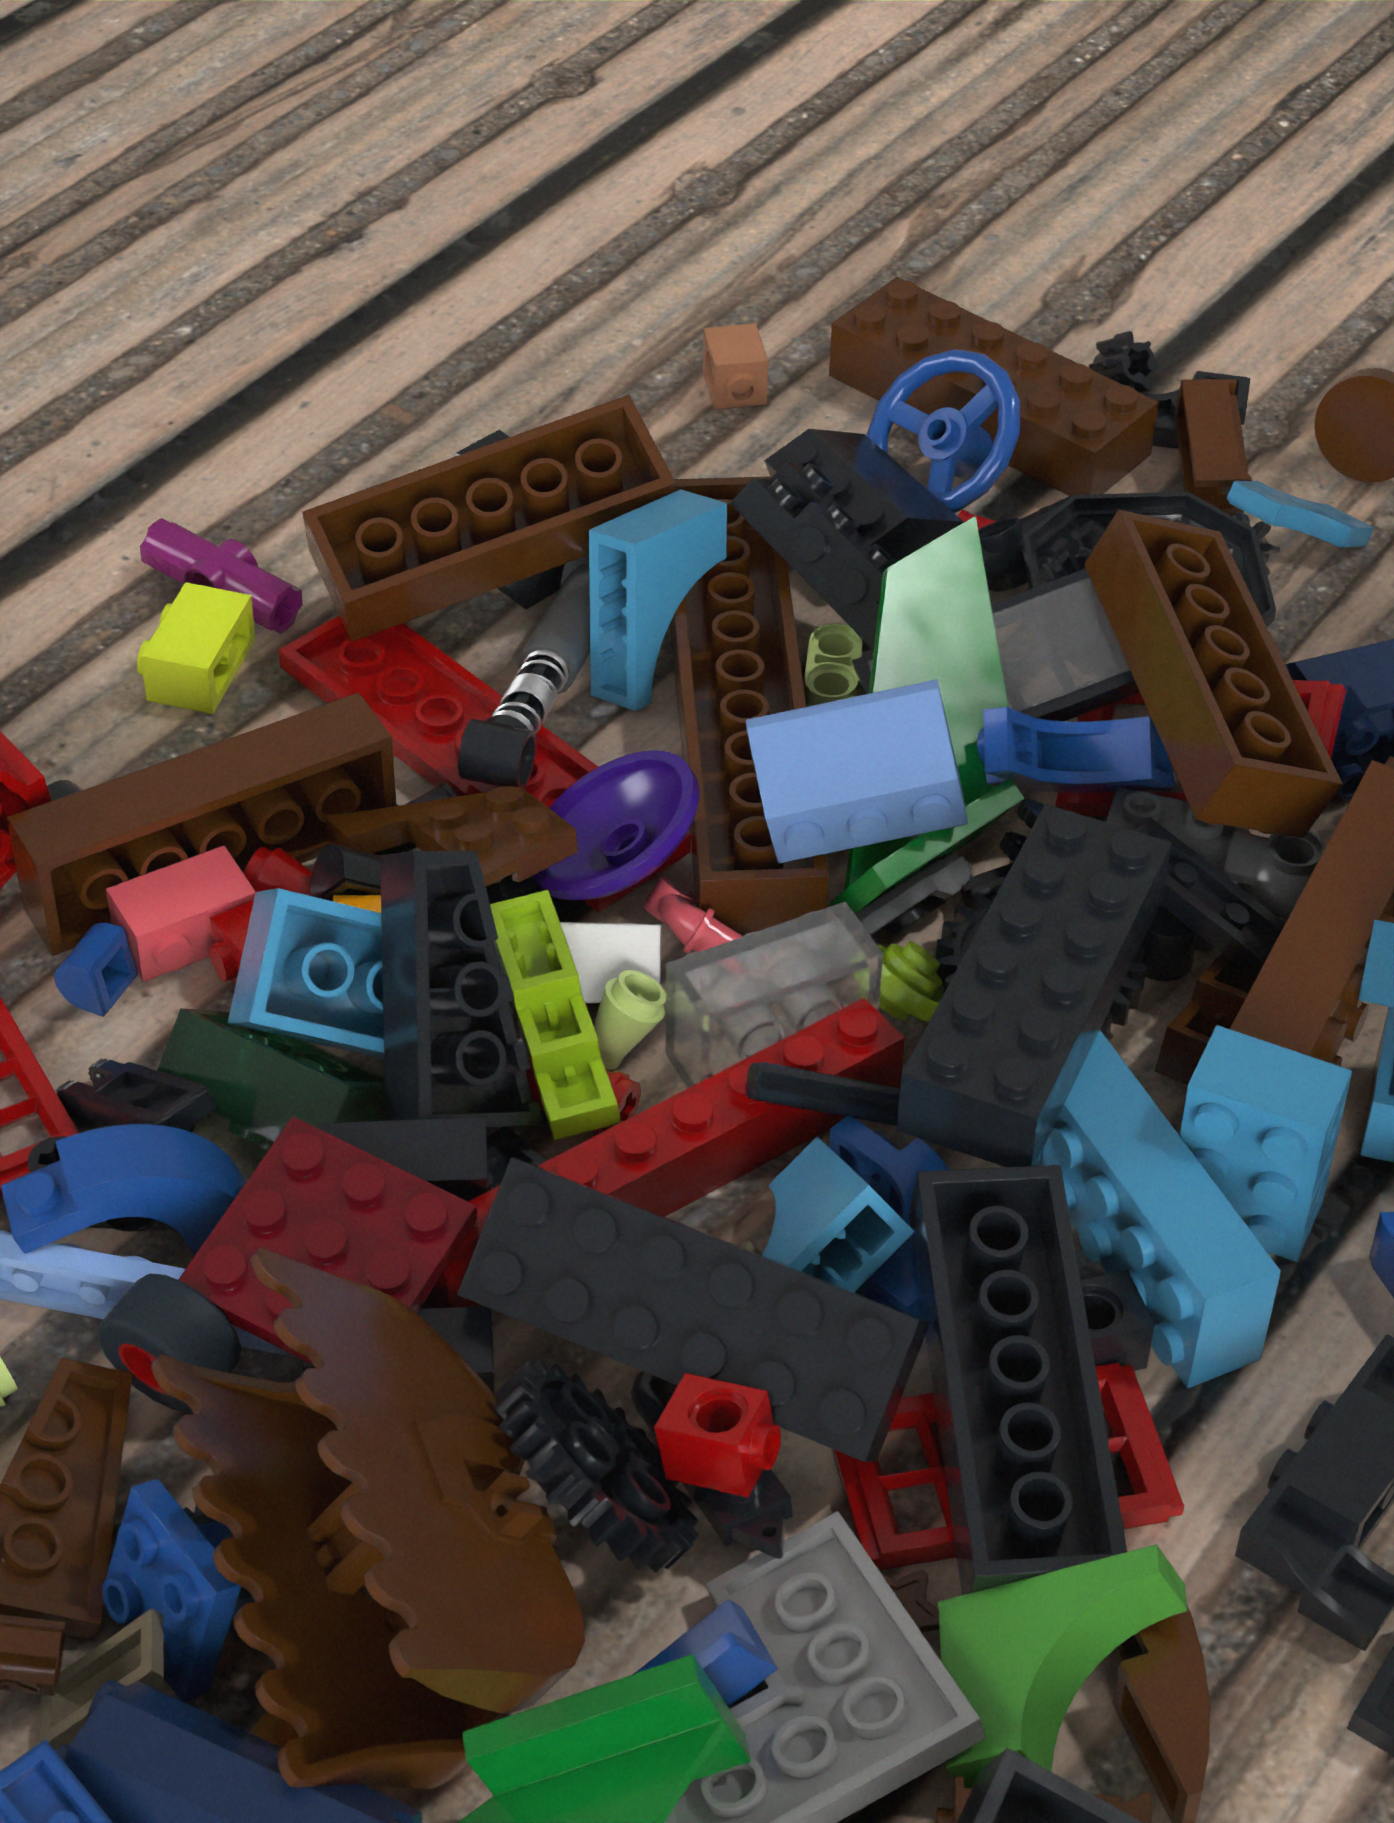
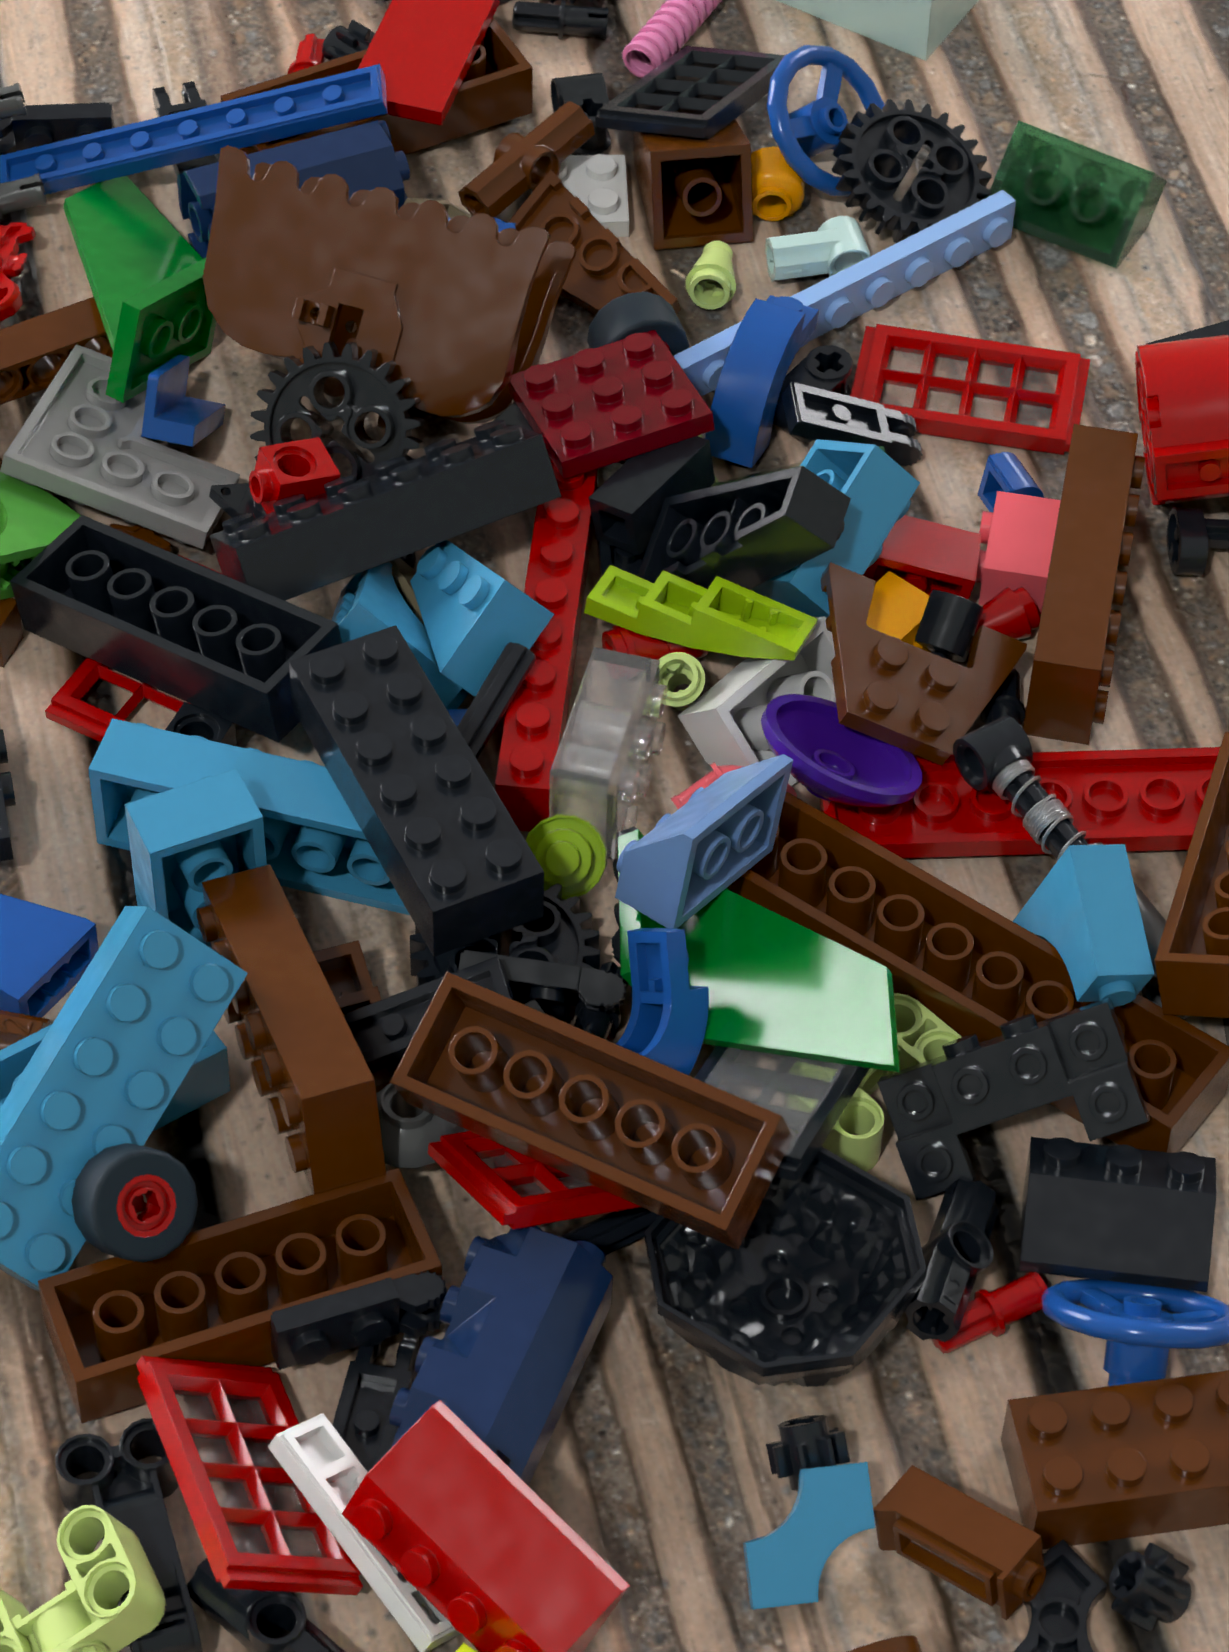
camera: 130 degrees right, 5 degrees up
none -> dark azure wedge [410,540,554,696]

